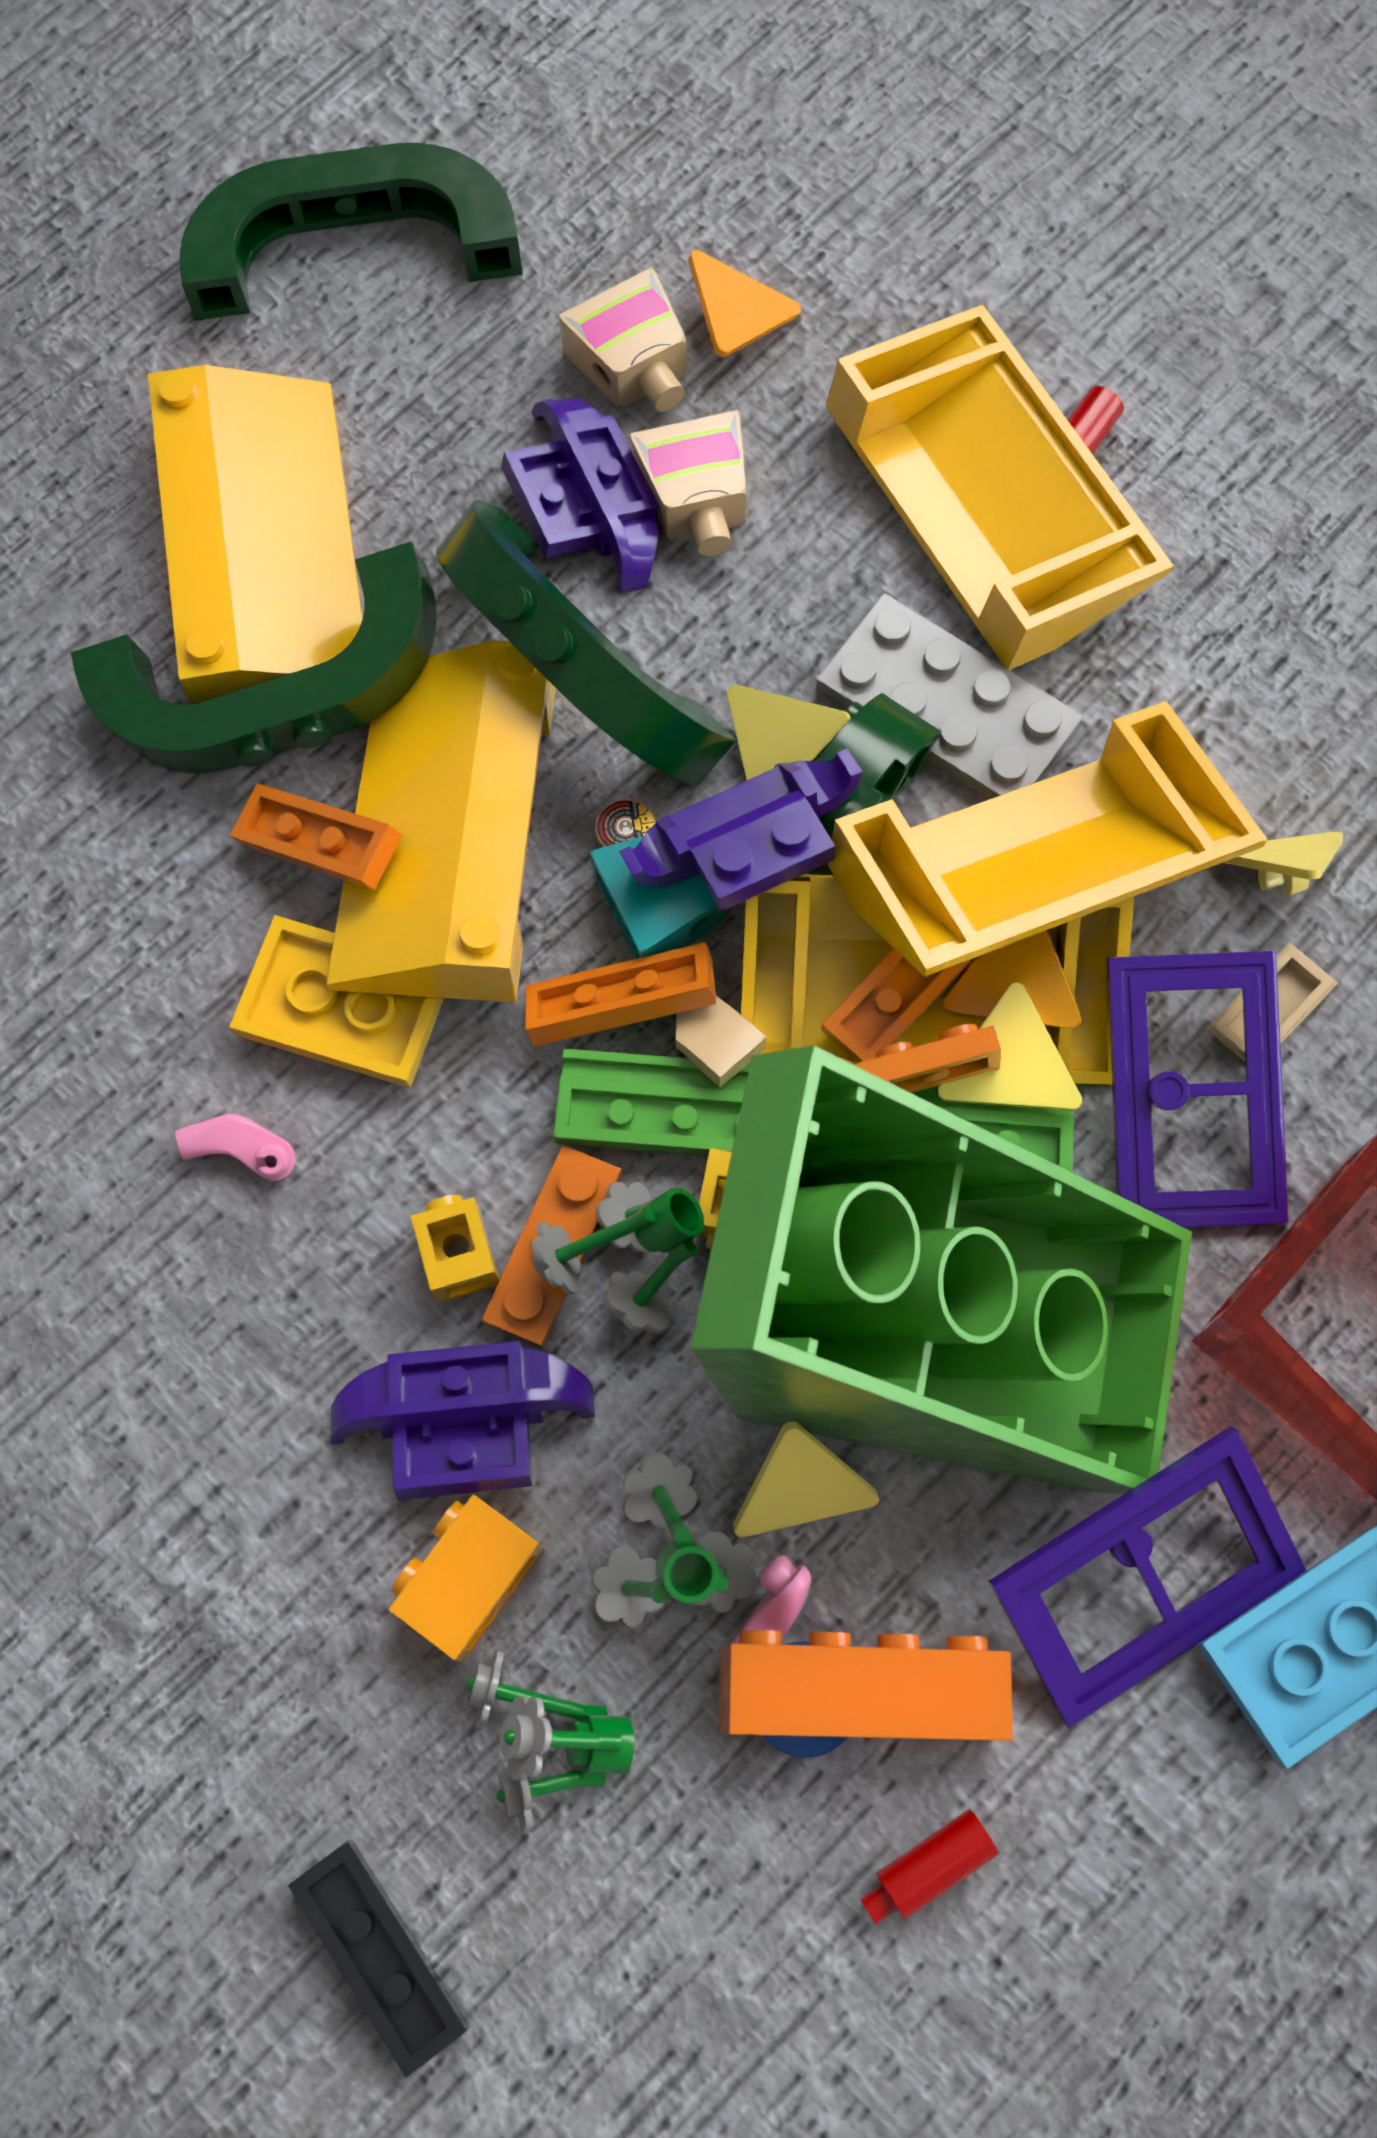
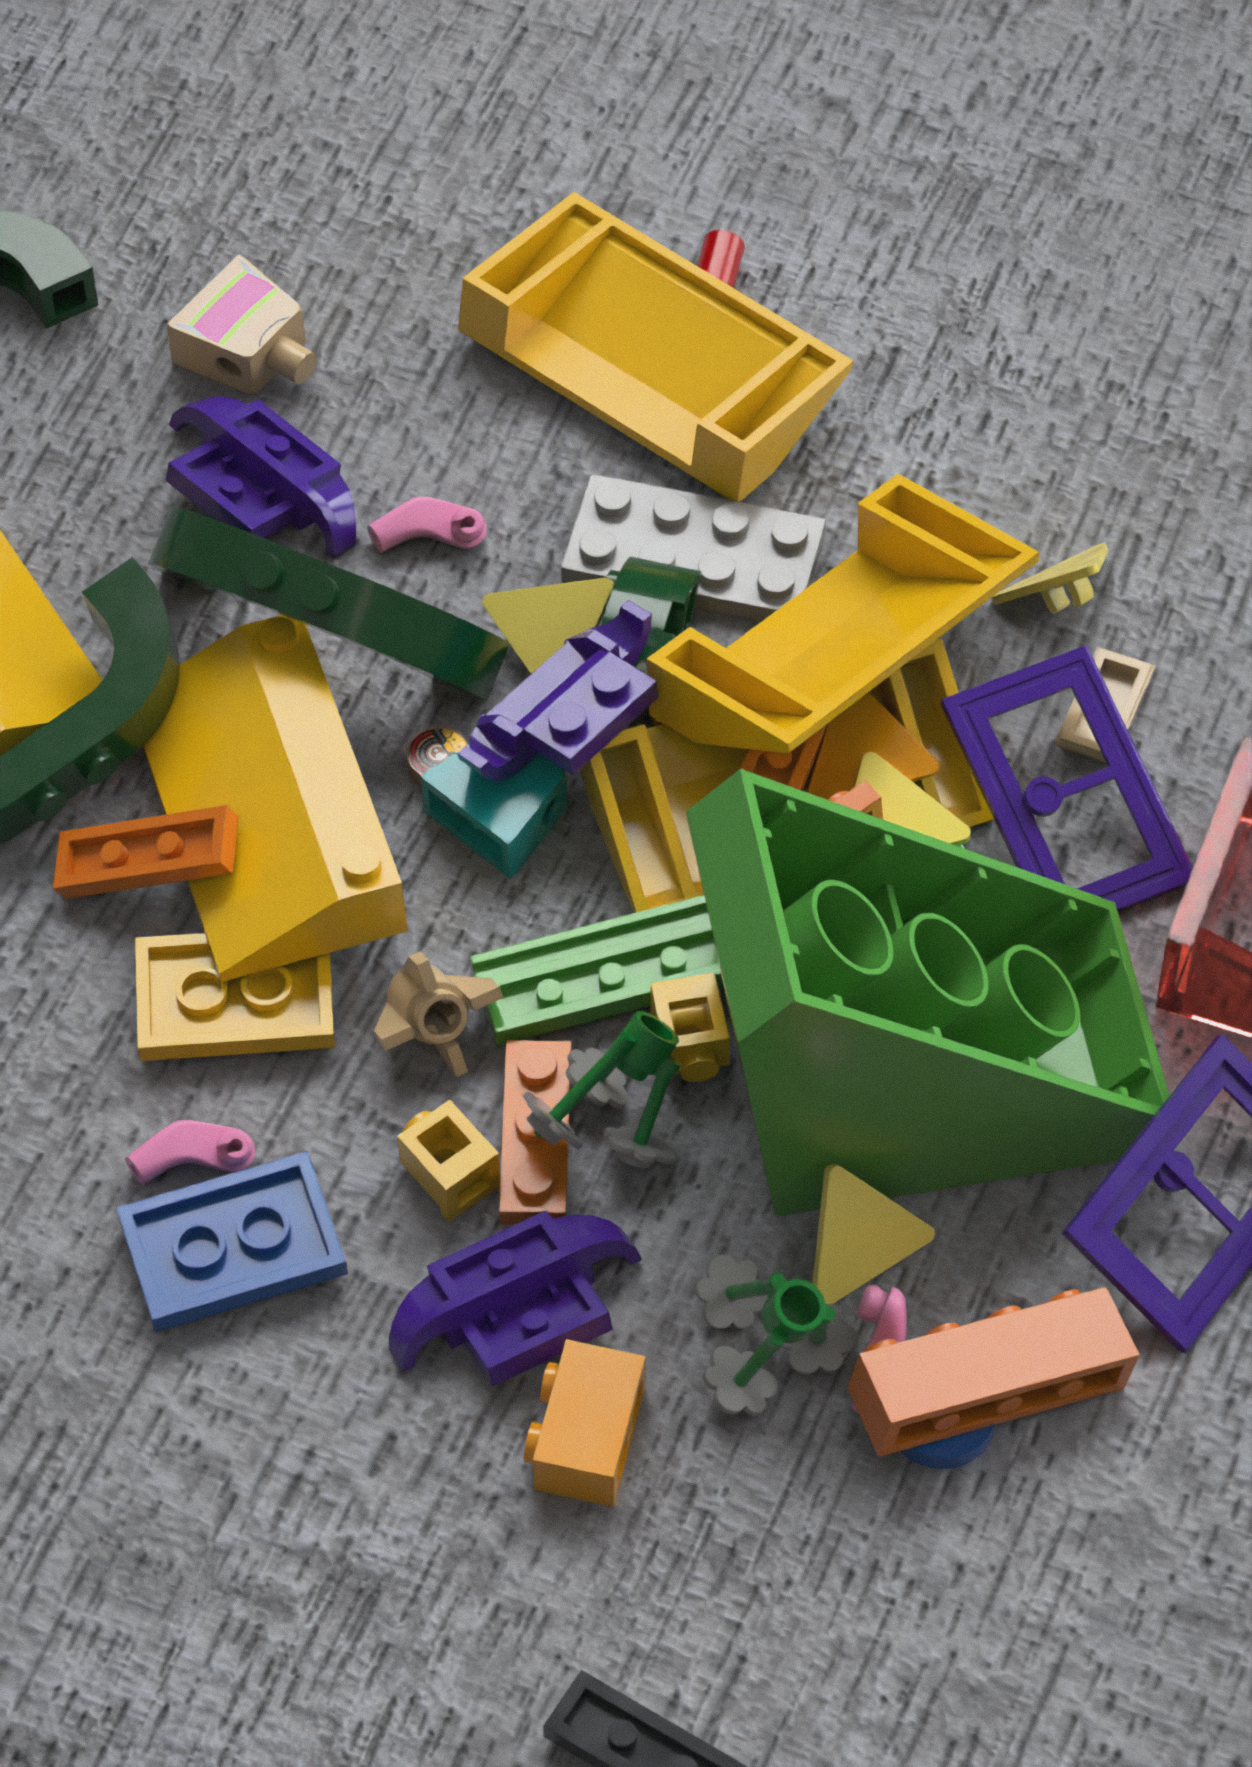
camera: 25 degrees left, 15 degrees down
plant [466,1650,634,1833] -> none
orange plate [525,942,716,1047] -> none
tan torso [630,410,746,557] -> none
tan slope [676,996,767,1088] -> none
light orange piece [688,250,801,358] -> none
red cylinder [860,1809,1000,1925] -> none
none -> plate [116,1151,348,1332]
none -> bright pink arm [367,496,487,553]
none -> tan brick [374,951,503,1077]

